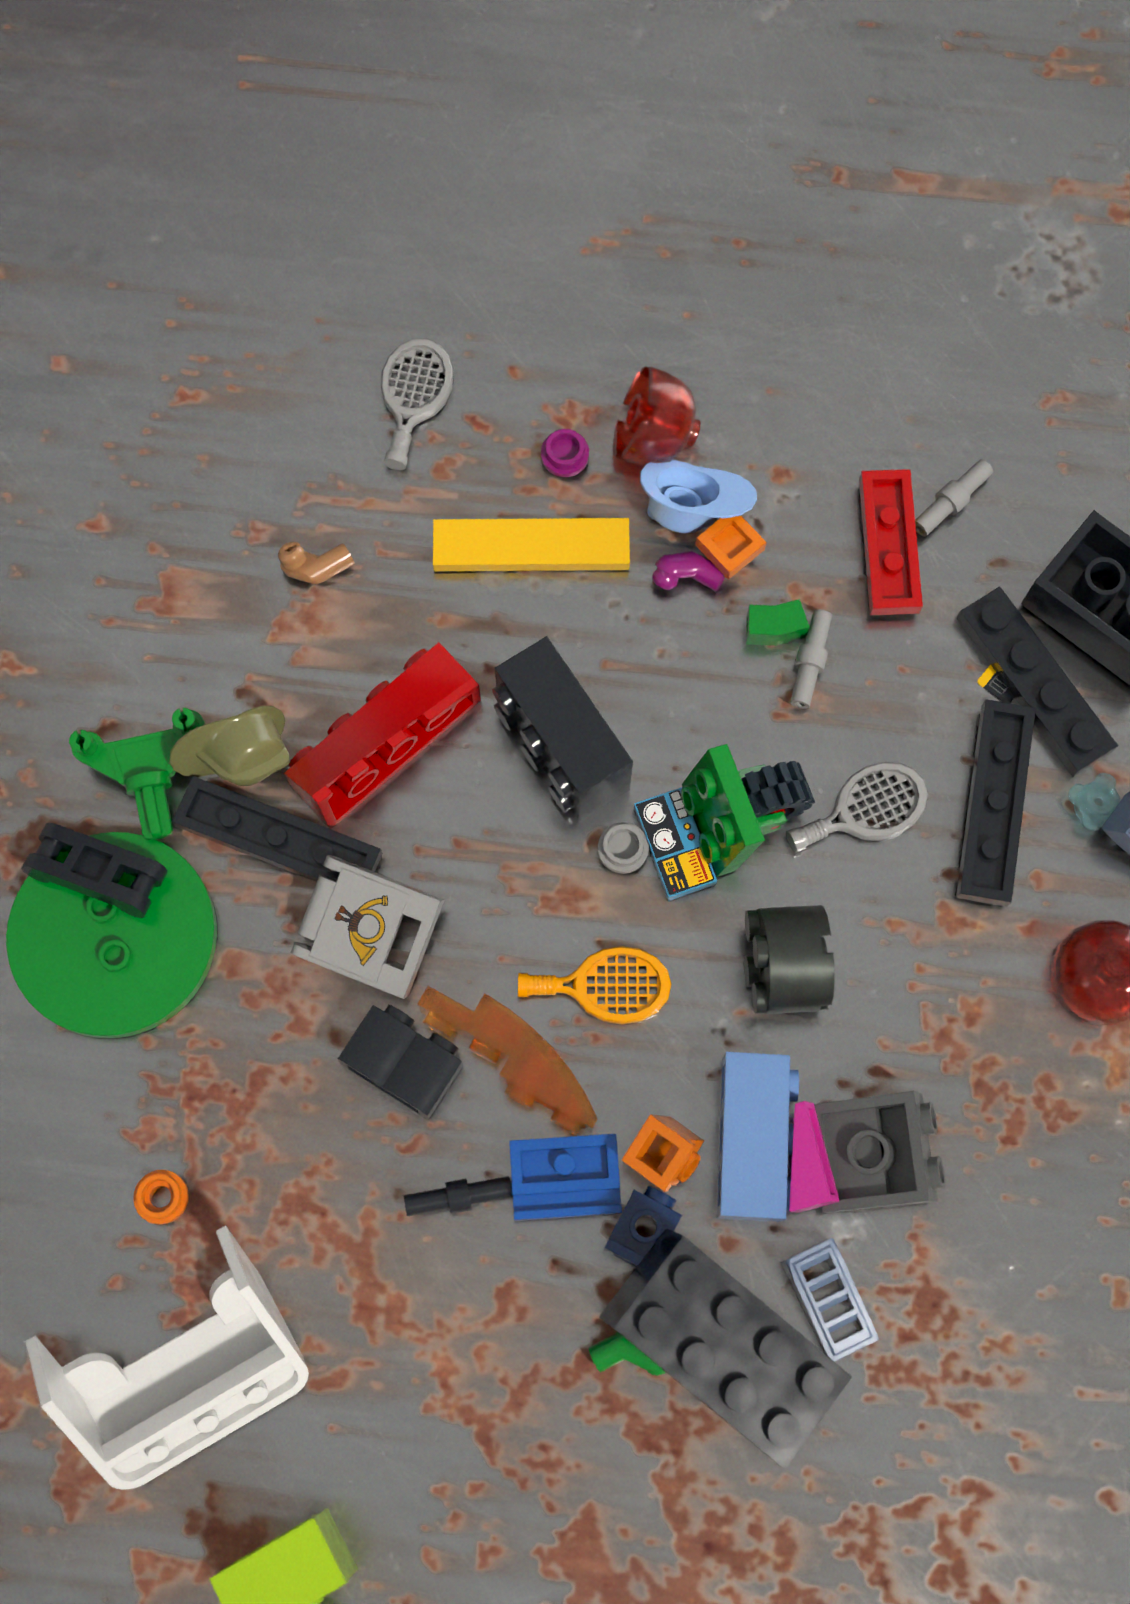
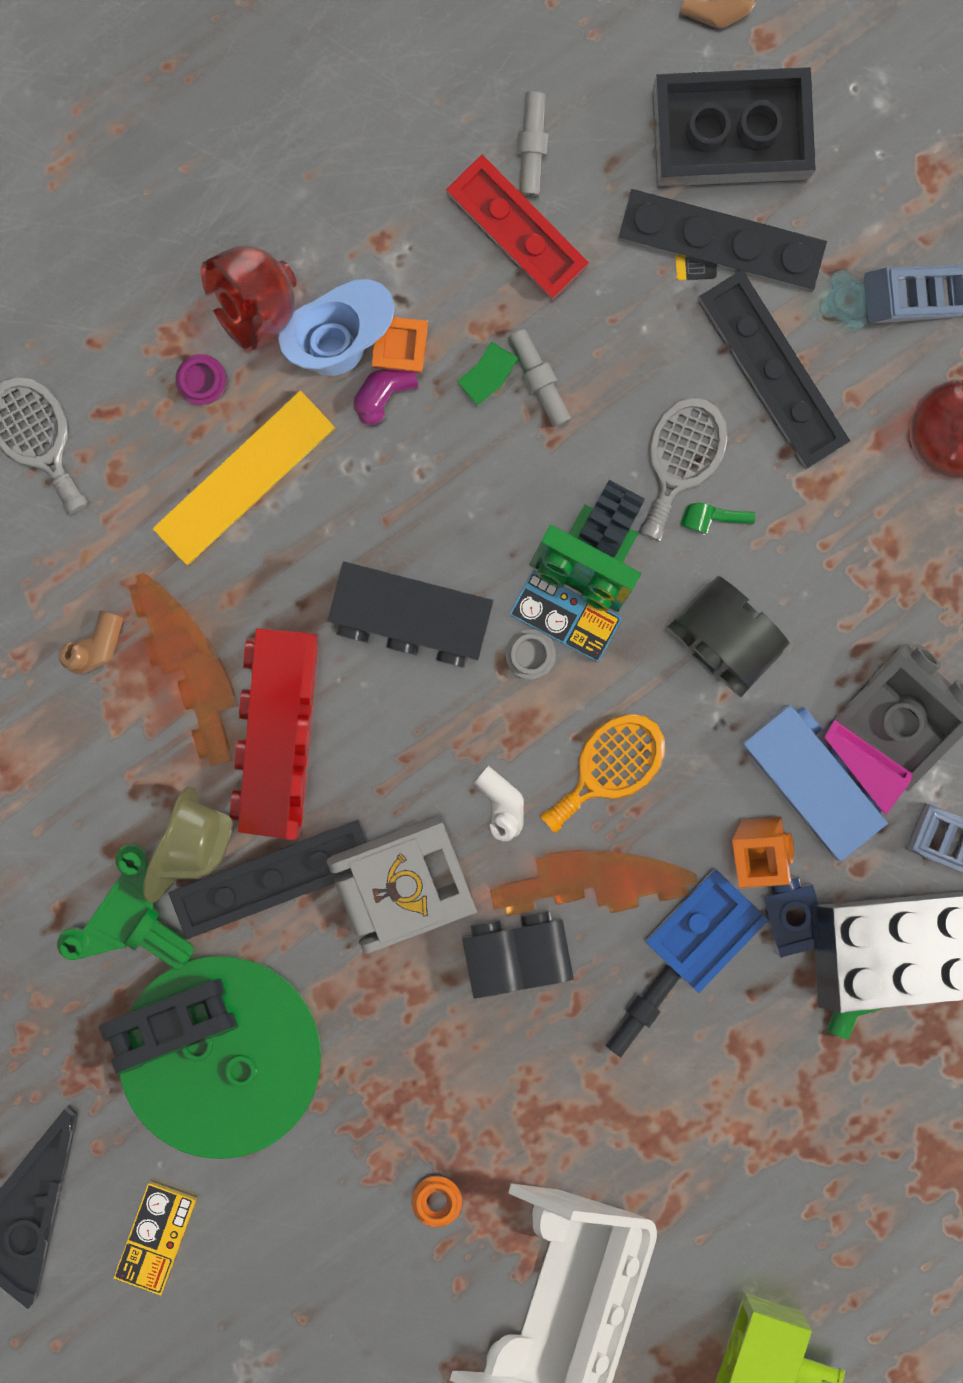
camera: 40 degrees left, 15 degrees up
none -> clear orange slope [130,573,239,767]
none -> white arm [473,765,524,842]
none -> green hand [681,502,755,534]

